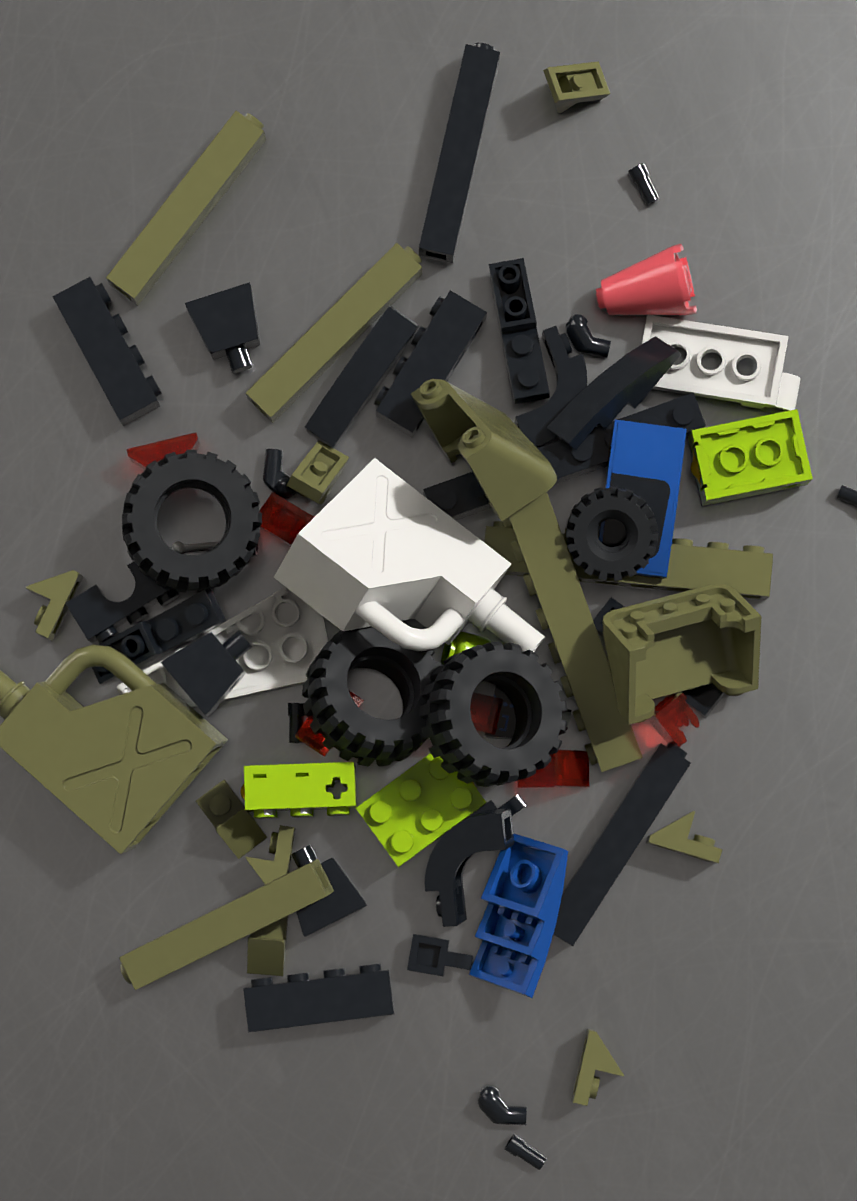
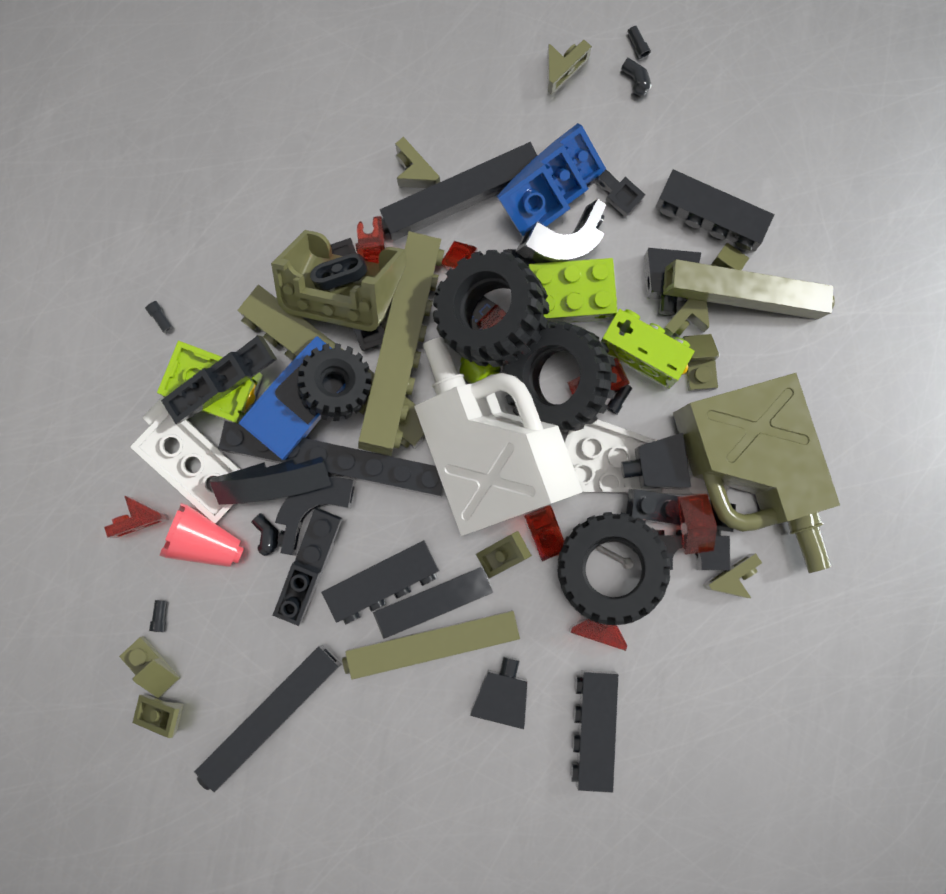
camera: 145 degrees left, 0 degrees up
olive brick [106,111,266,306] -> none
black arm [263,449,297,499] -> none
olive windscreen [411,379,557,521] -> none
none -> clear red slope [104,496,169,538]
none -> olive slope [119,636,180,698]
none -> black slope [161,335,277,424]
none -> black plate [310,253,367,290]
none -> clear red slope [678,494,717,555]

